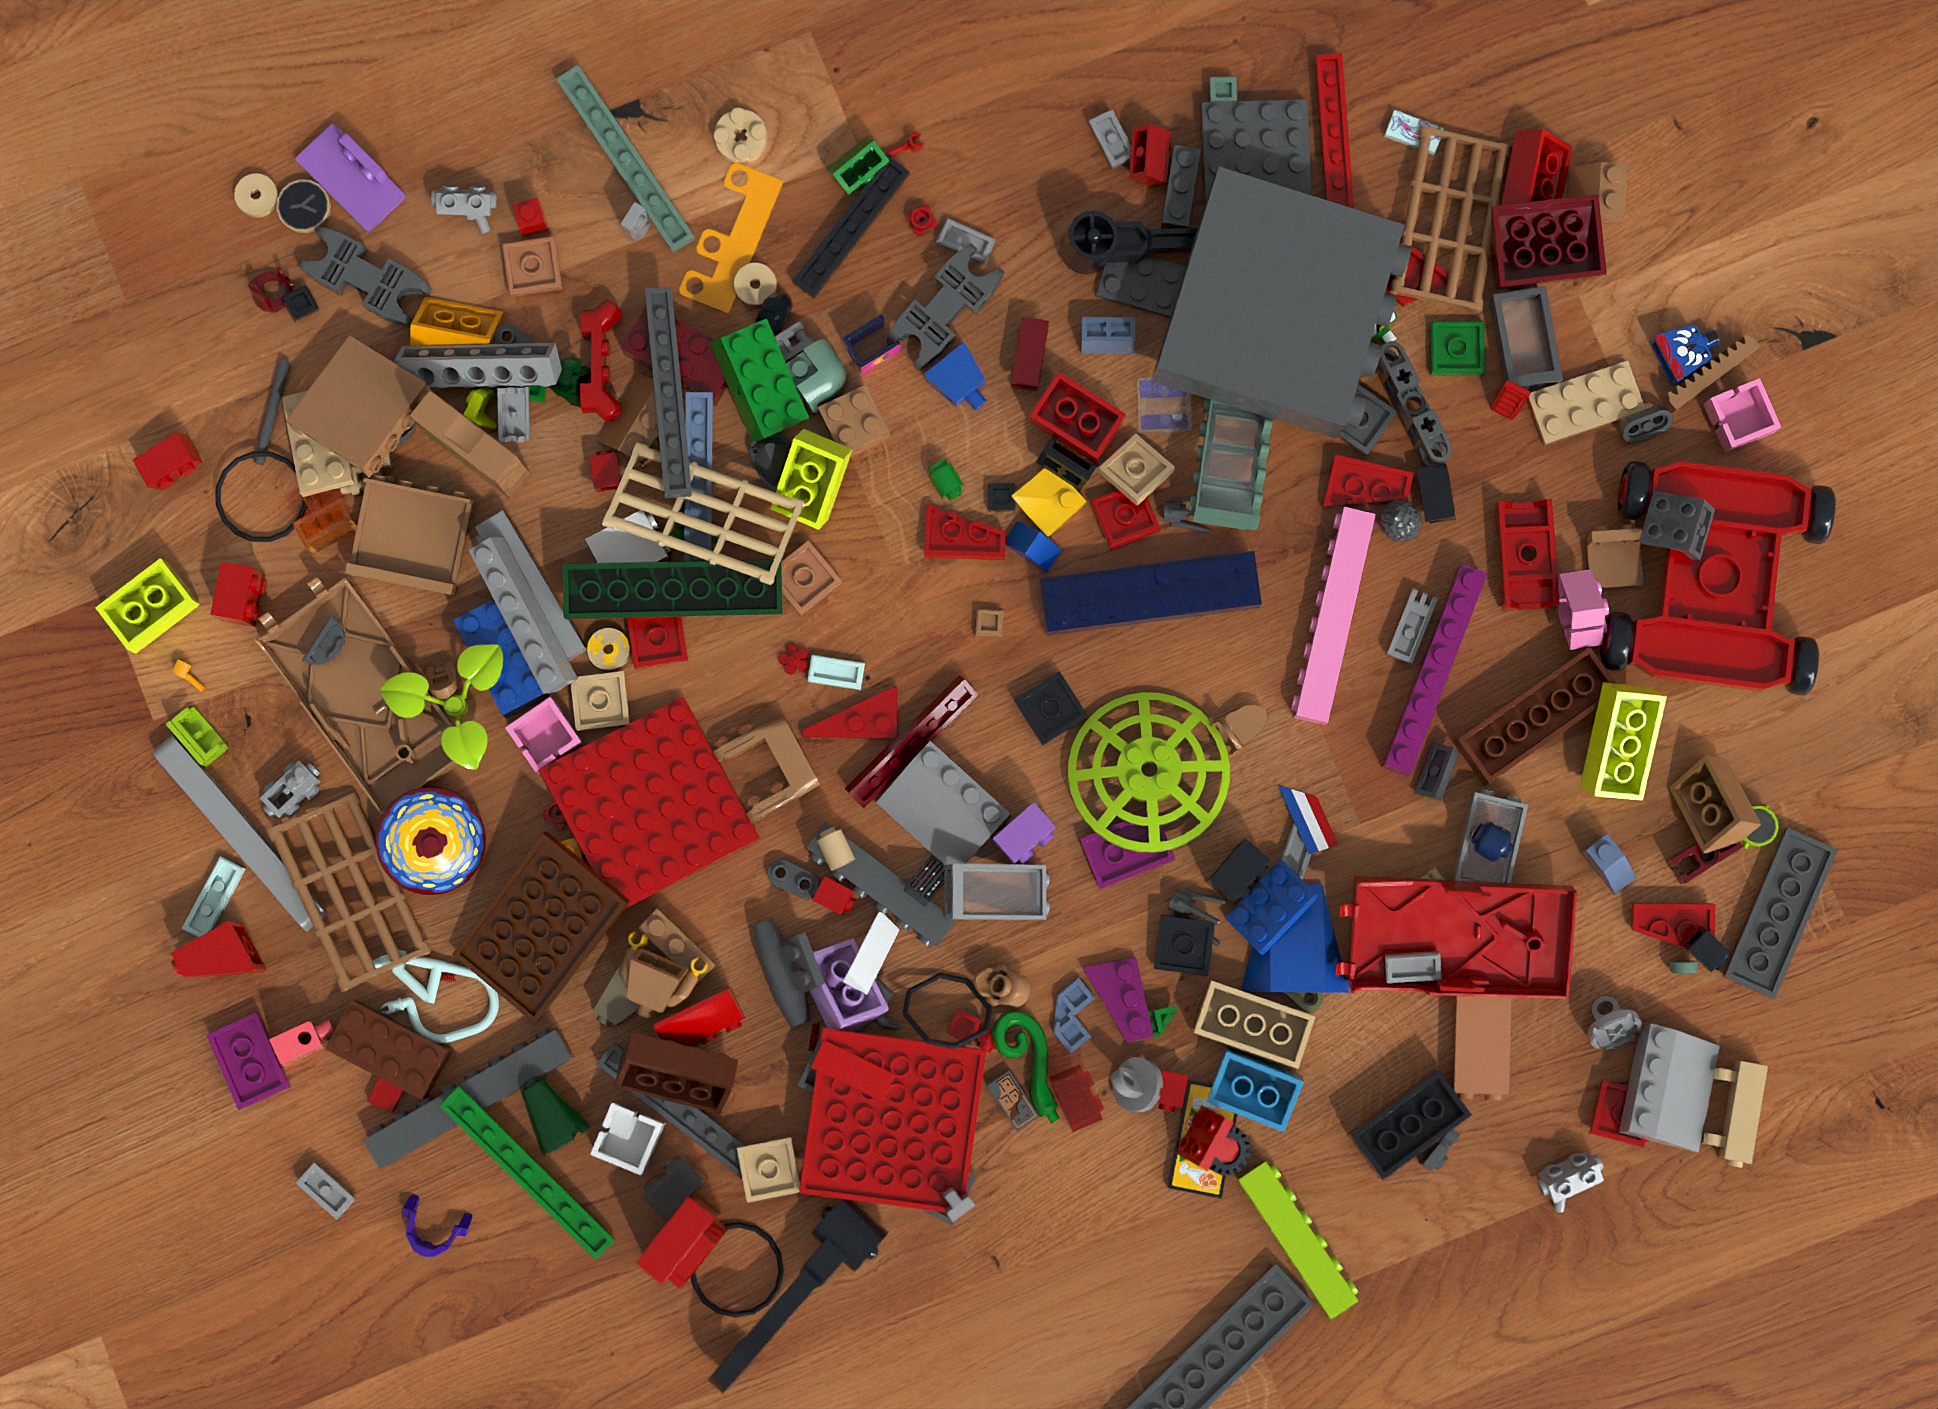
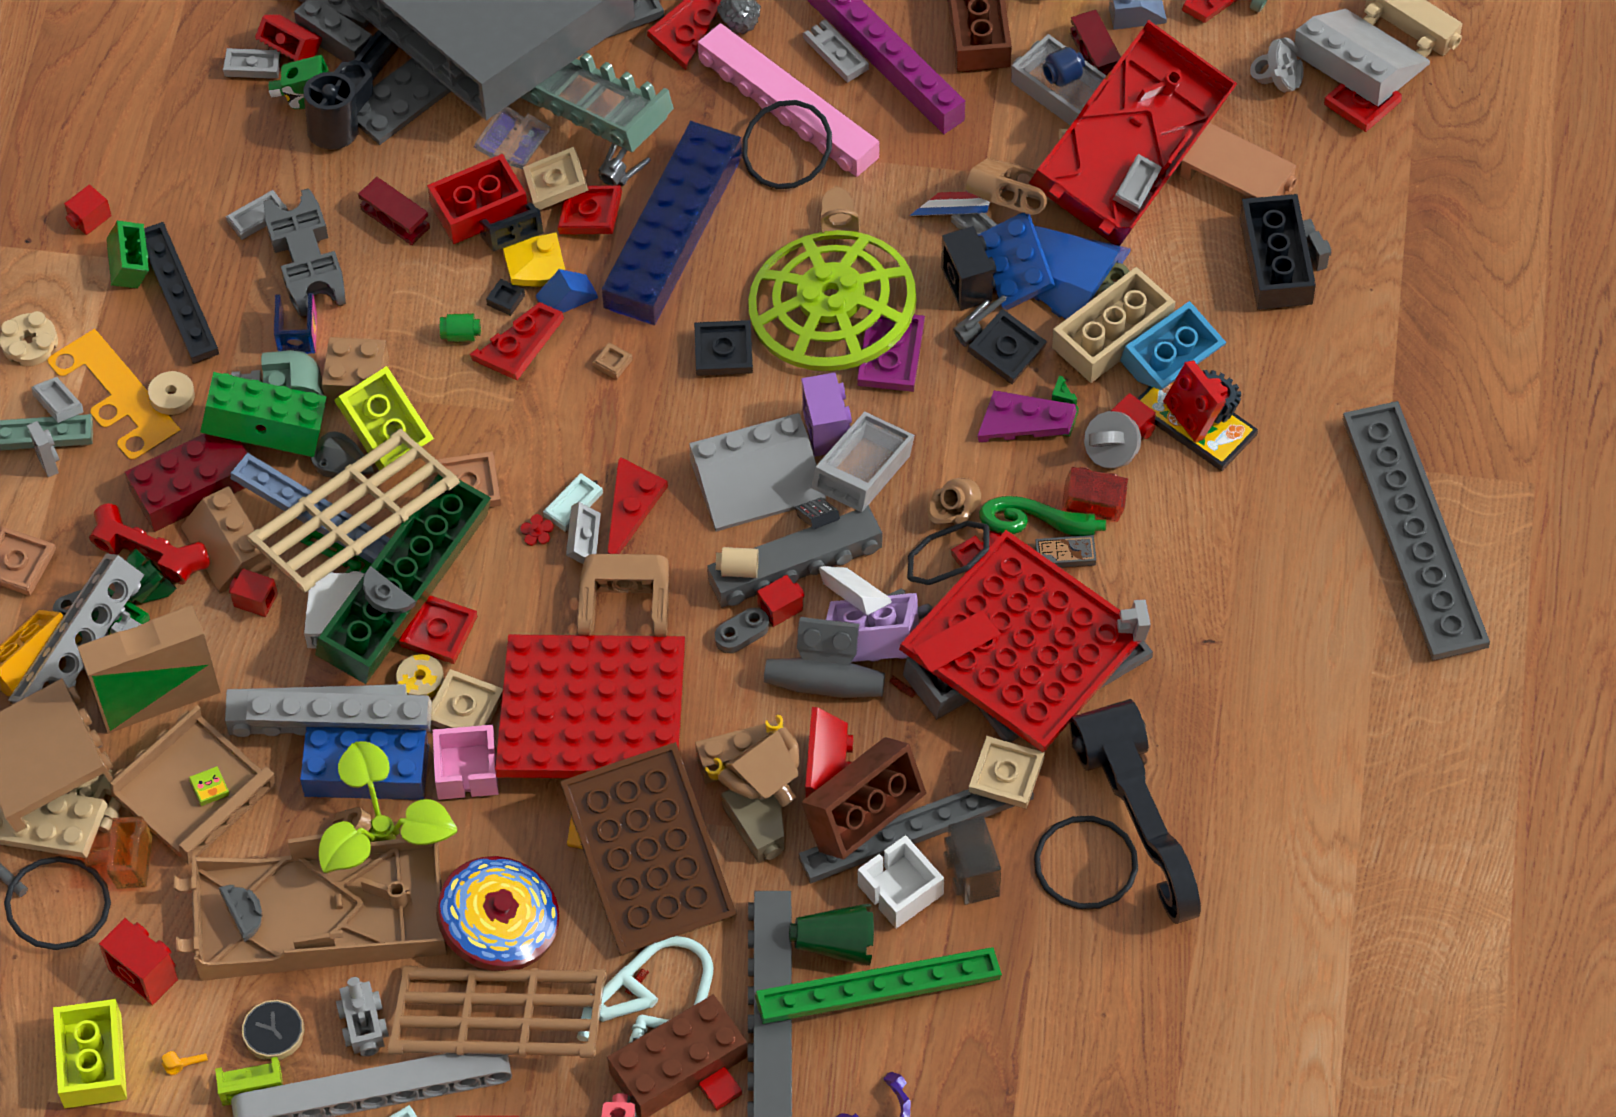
camera: 60 degrees left, 25 degrees down
red plate [542,800,565,829] -> none
red container [635,1193,728,1289] -> none
dark grey plate [645,287,692,498] -> none
black plate [755,292,793,335] -> none
dark red plate [844,675,978,808] -> none
red hand [887,132,924,157] -> none
red plate [906,204,937,235] -> none
blue torso [924,343,987,411] -> none
sand blue tile [1053,978,1095,1054] -> none
sand blue hinge [1081,317,1136,354] -> none
lime brick [1236,1160,1358,1319] -> none
dark grey plate [1414,743,1459,801] -> none
light grey brick [1537,1151,1604,1212] -> none
none -> light grey tile [31,377,84,423]
none -> red brick [64,184,112,235]
none -> lime tile [189,766,229,806]
none -> black tile [242,1000,305,1060]
none -> green torso [268,55,330,109]
none -> dark grey plate [363,566,416,613]
none -> light grey plate [566,502,601,564]
none -> black piece [742,100,832,189]
none -> medium nougat connector [966,158,1053,215]
none -> dark red piece [1070,9,1121,76]

